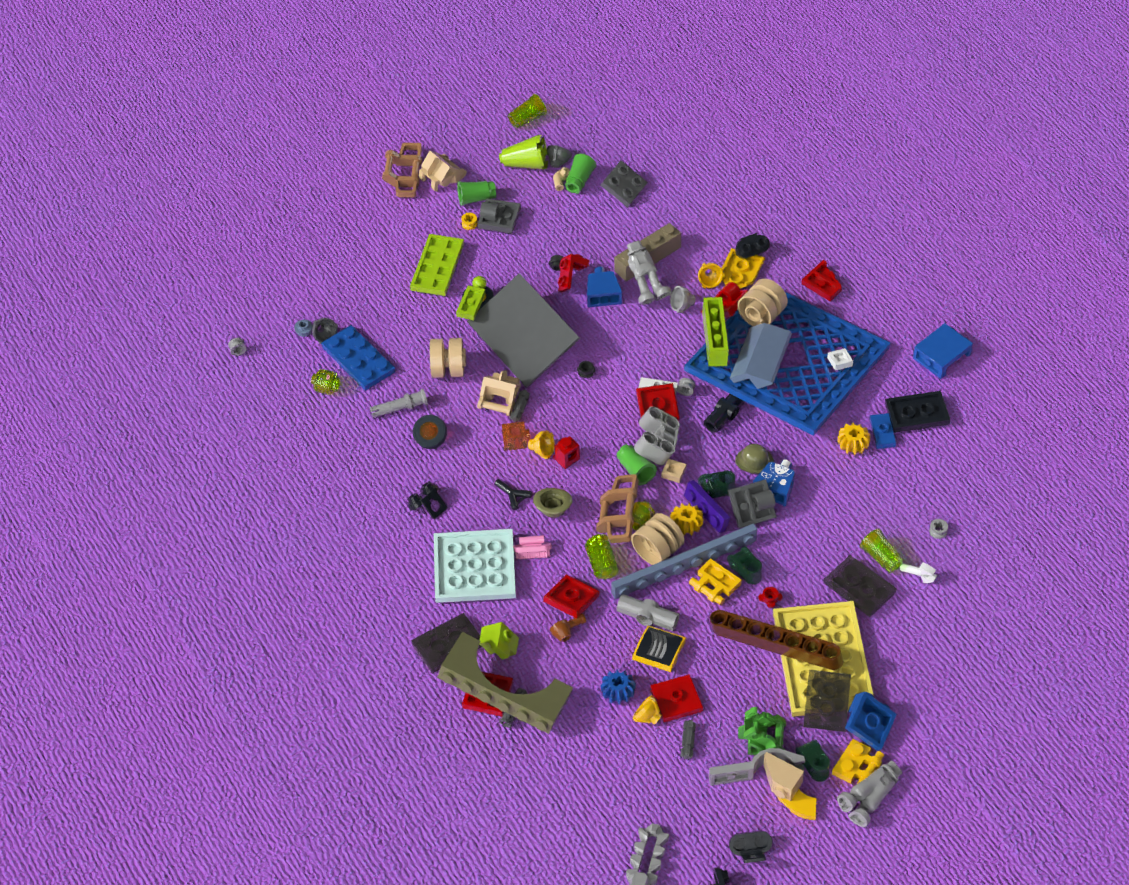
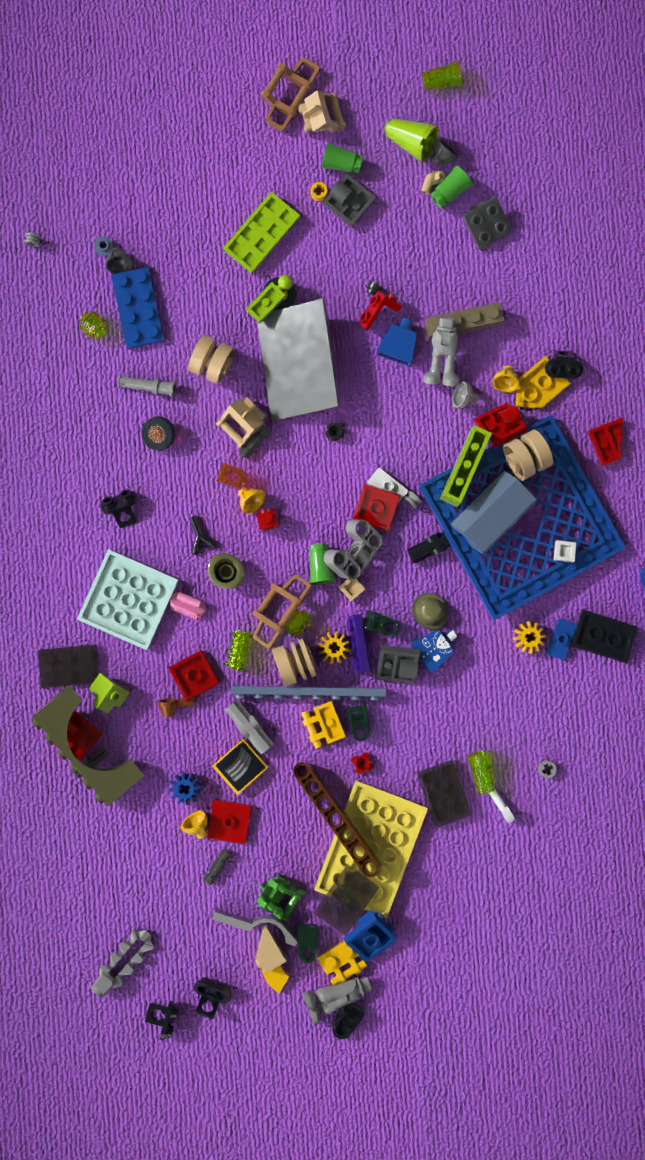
camera: 25 degrees right, 35 degrees up
none -> black bracket [332,1003,364,1039]

